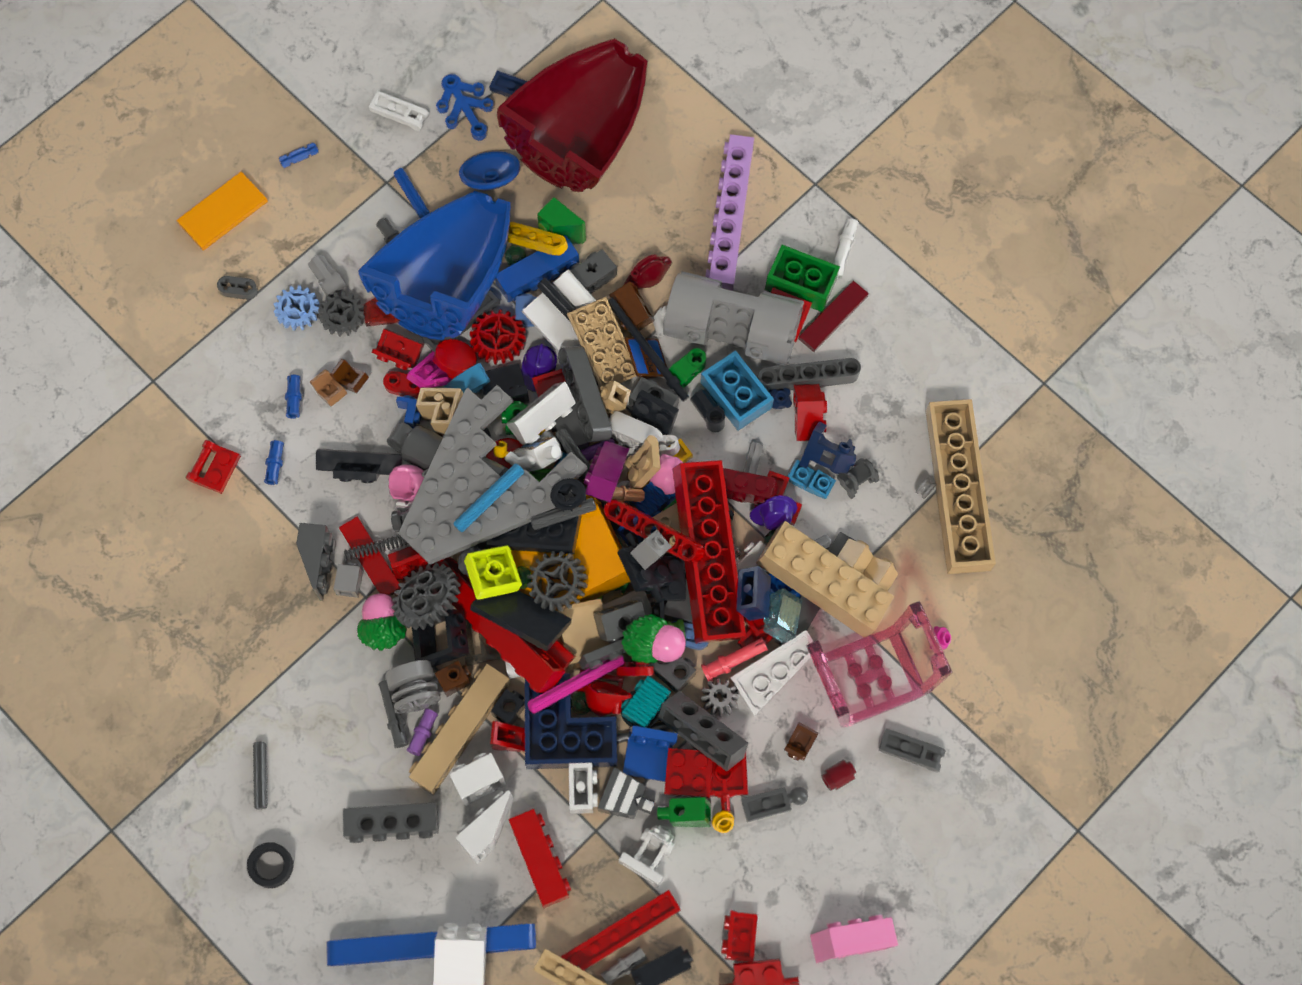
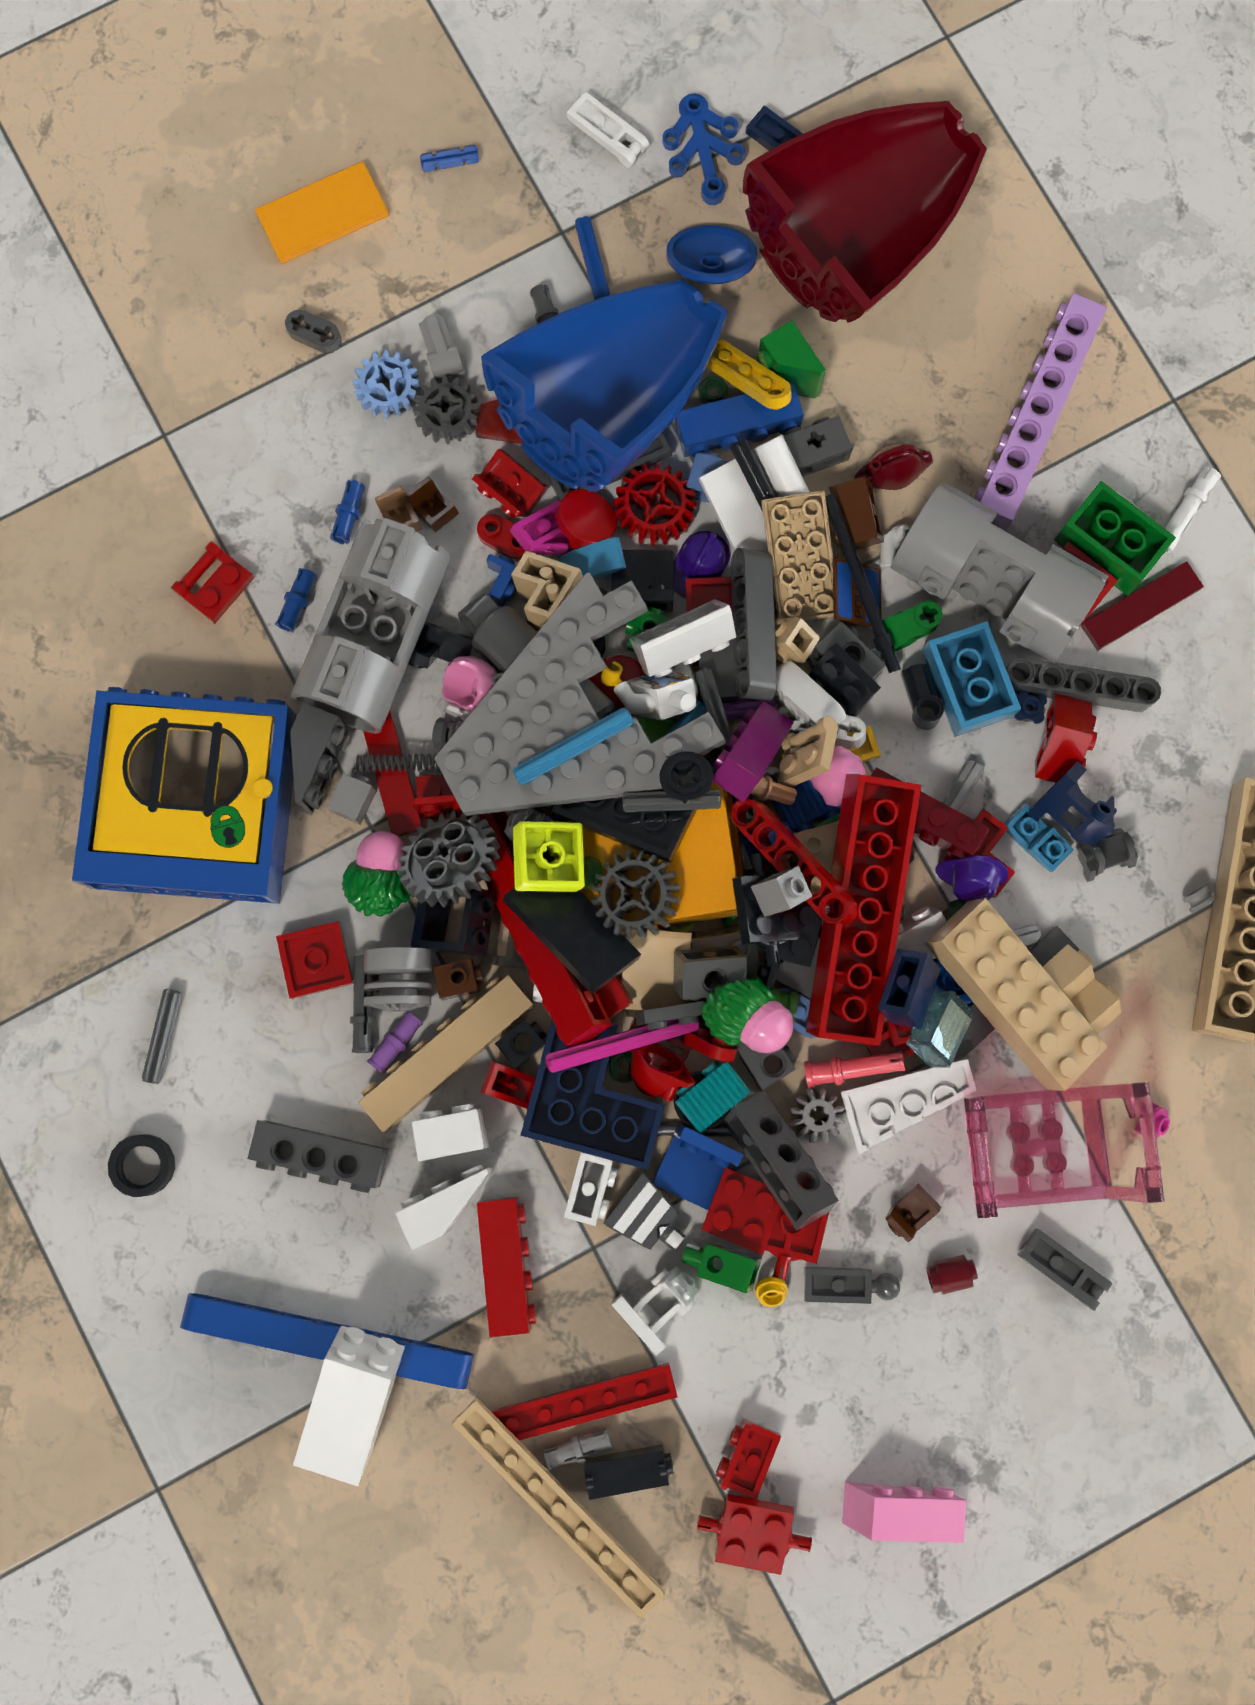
camera: 20 degrees right, 10 degrees up
none -> door [72,687,297,904]
none -> red plate [276,921,354,999]
none -> light grey cylinder [290,518,450,734]

